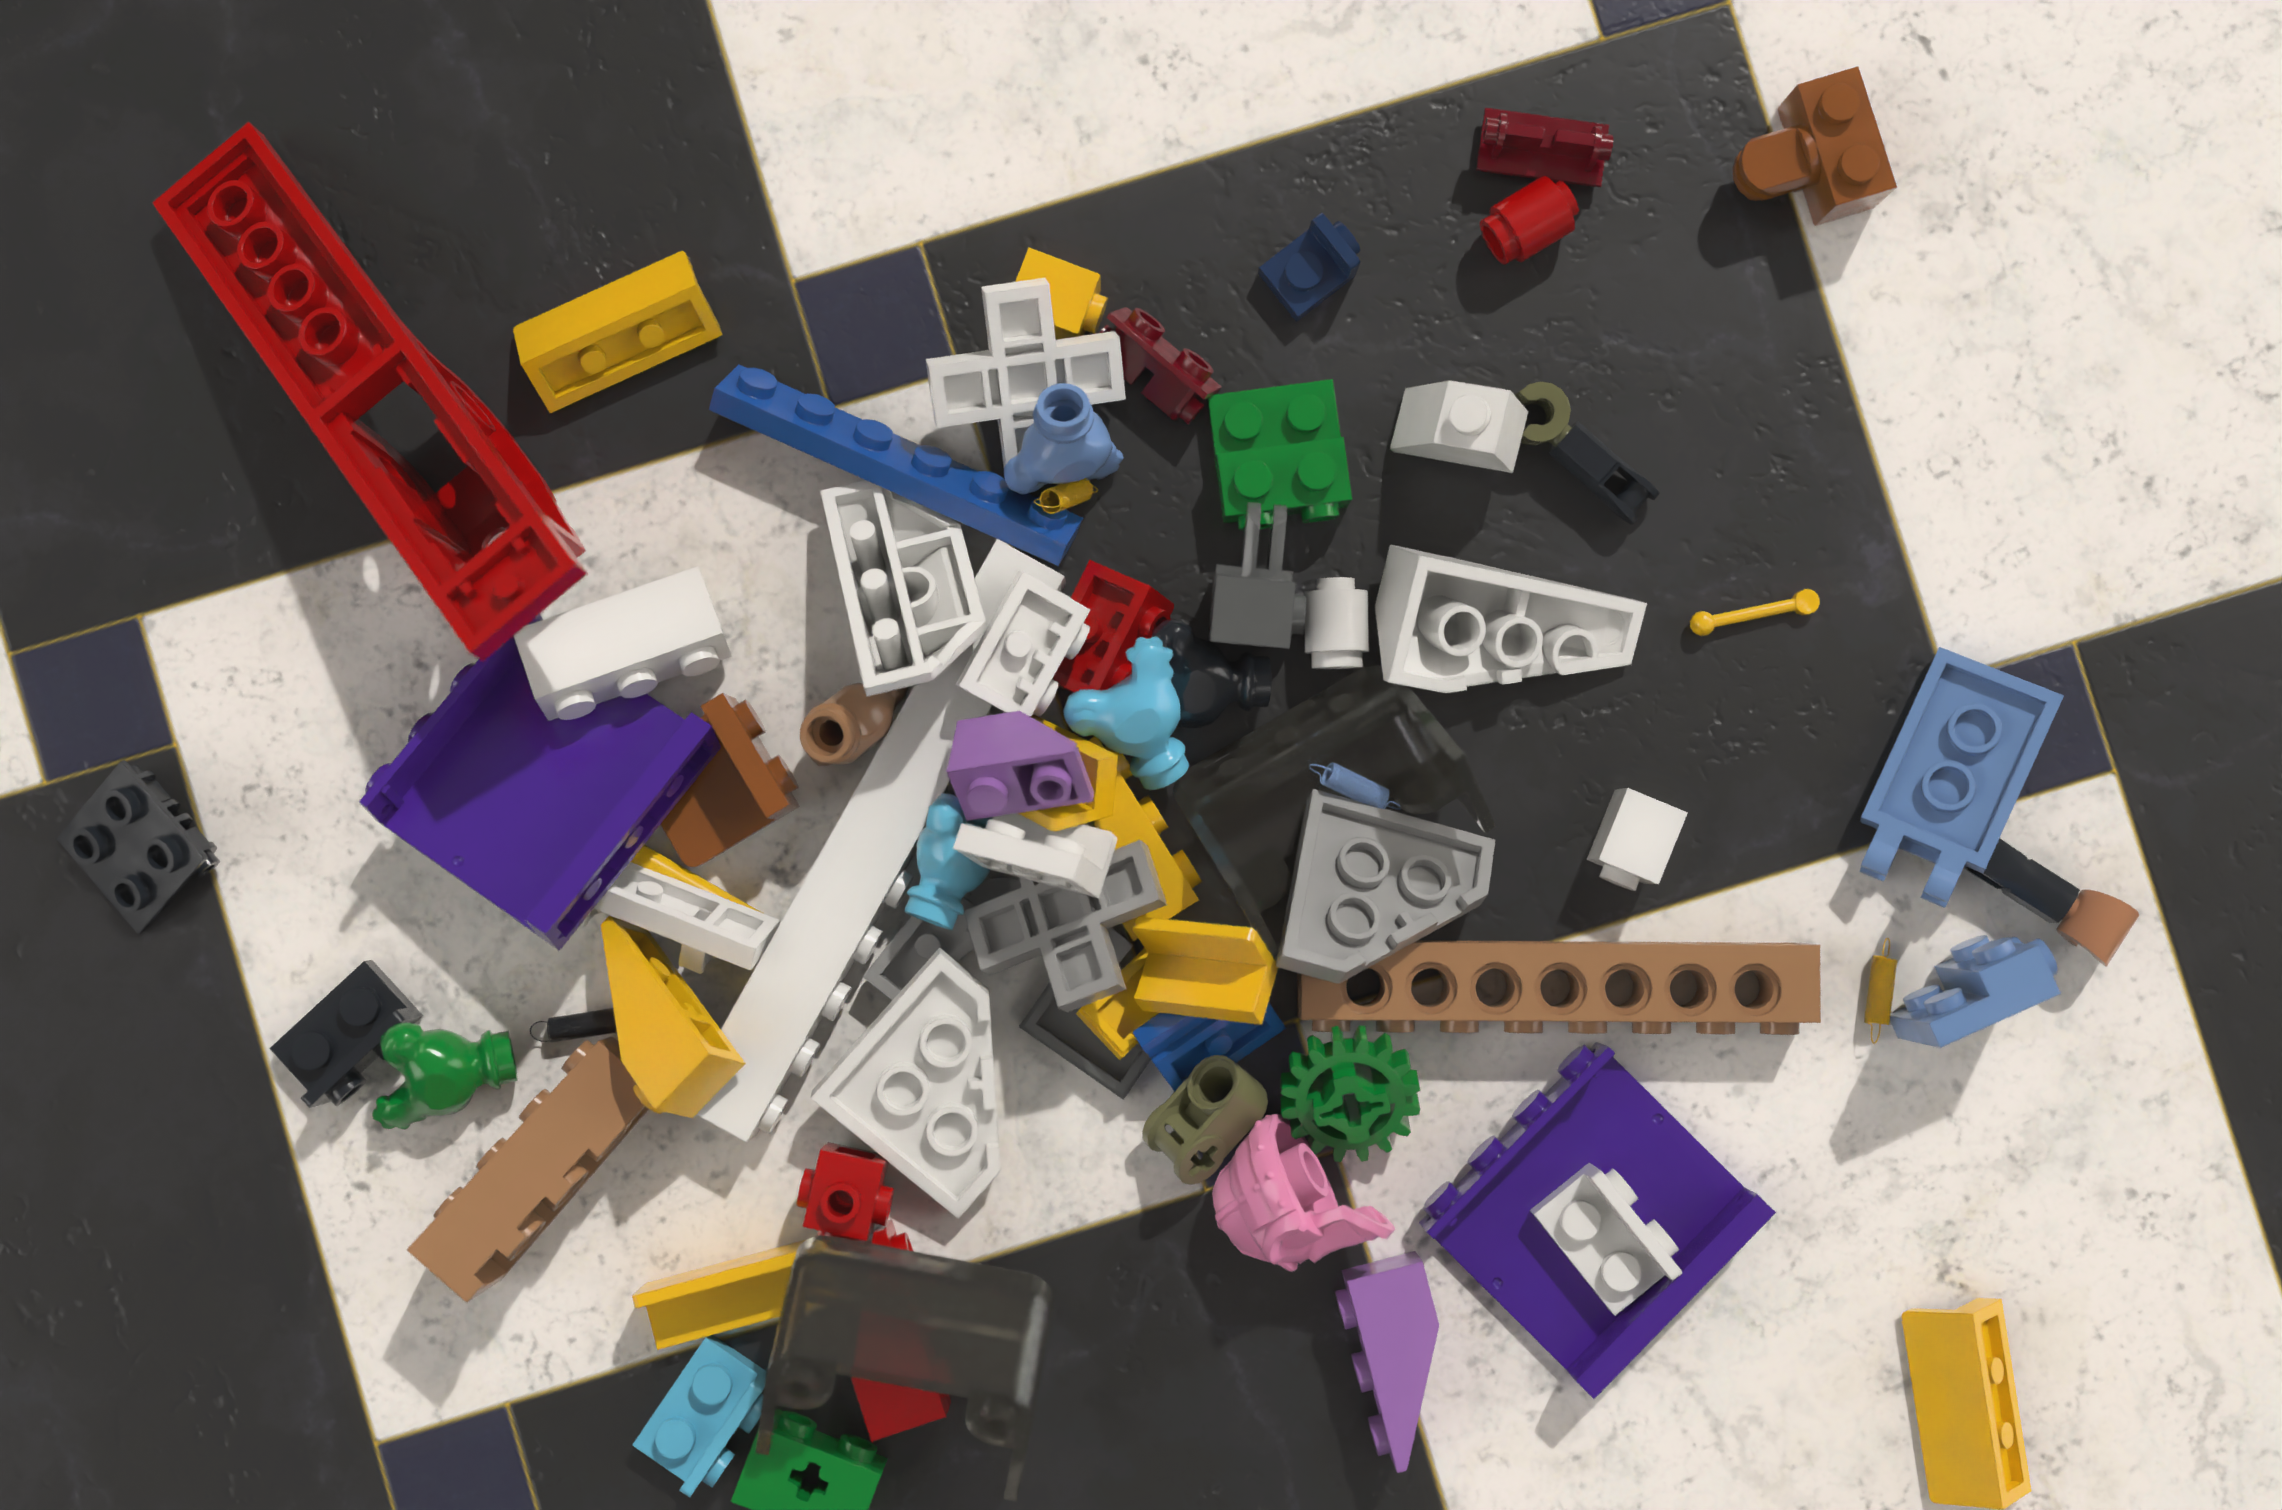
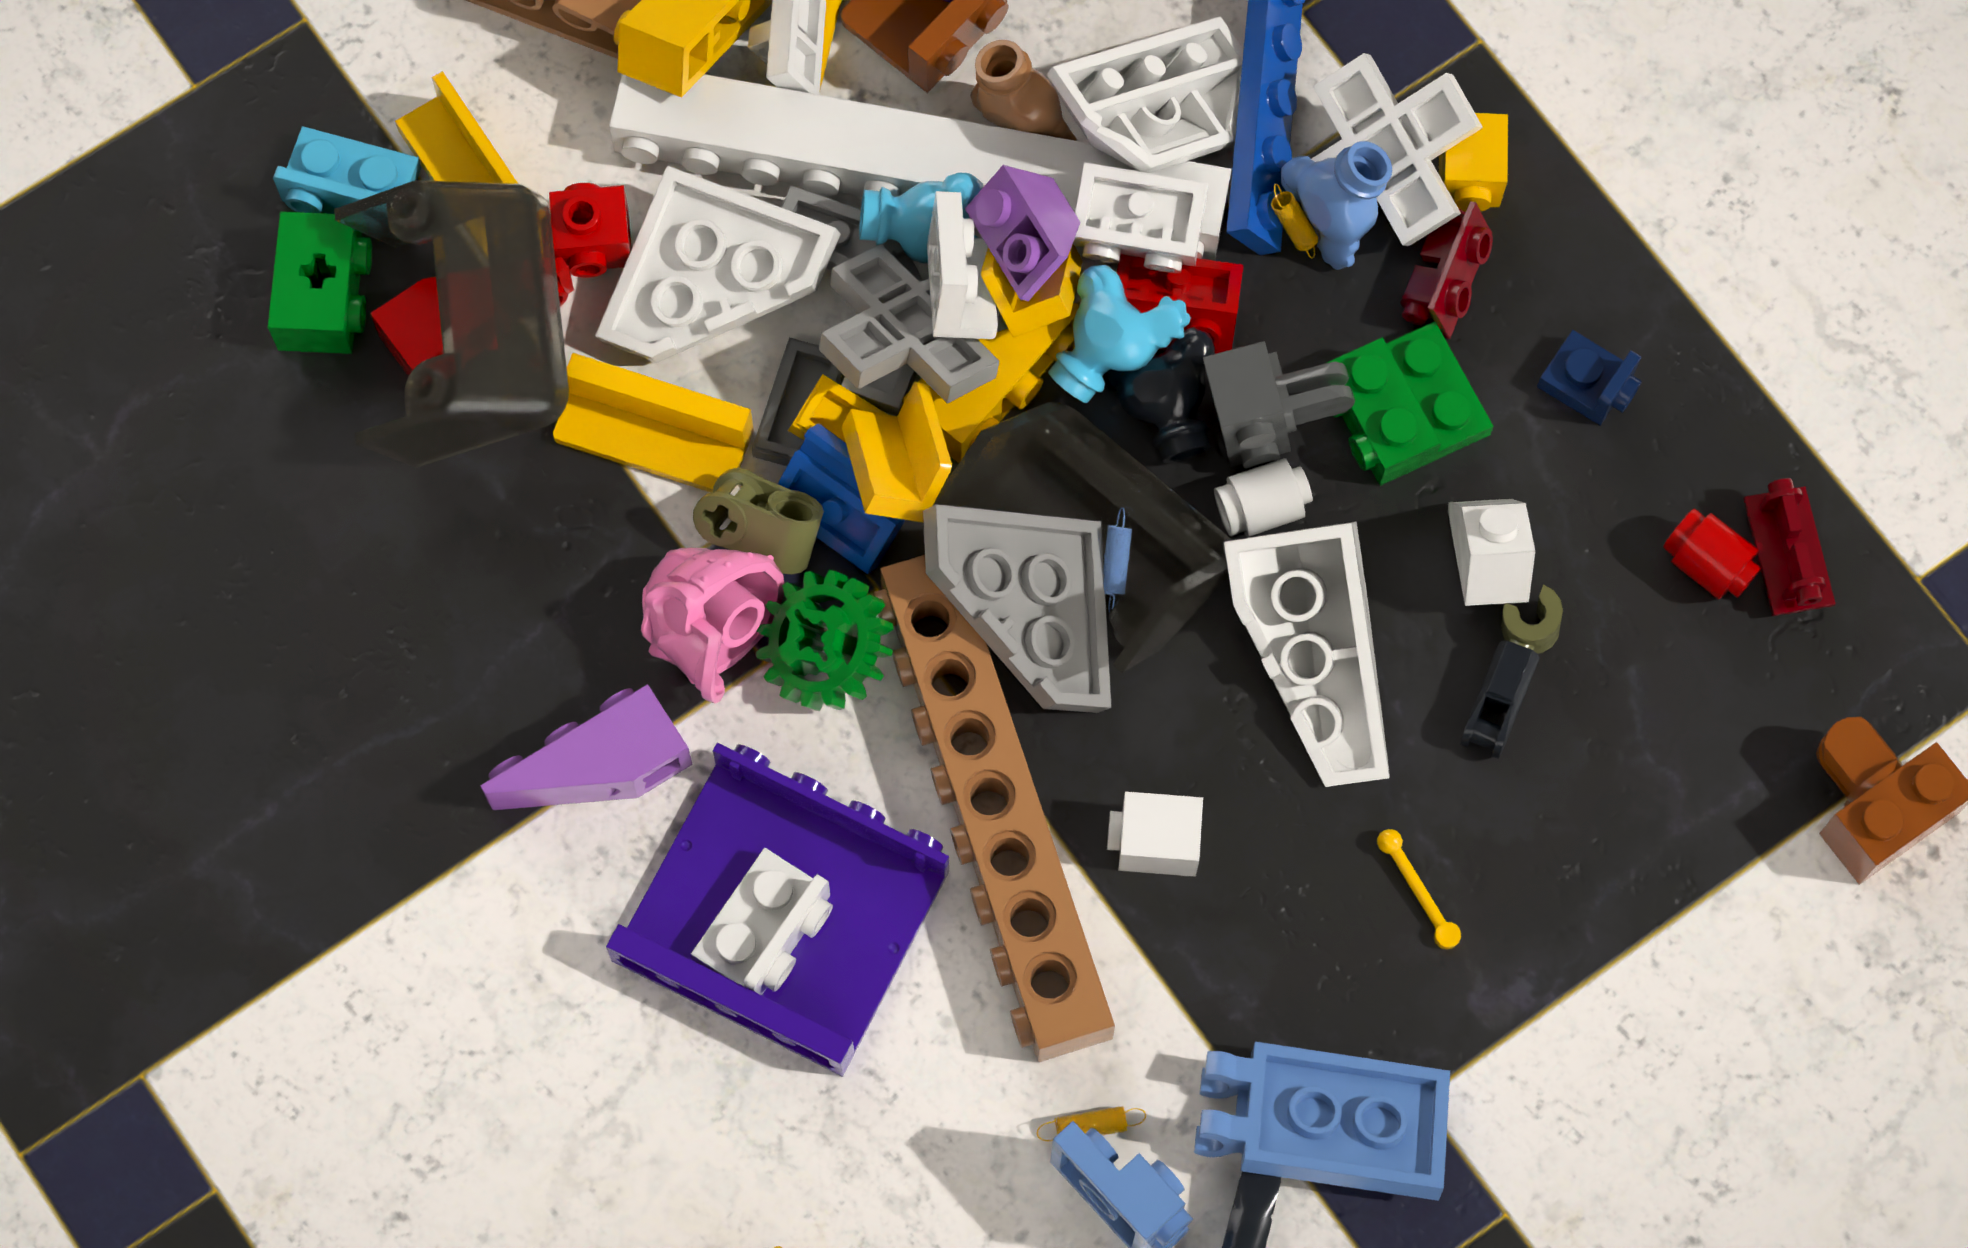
camera: 75 degrees right, 15 degrees down
none -> yellow panel [553,353,754,492]

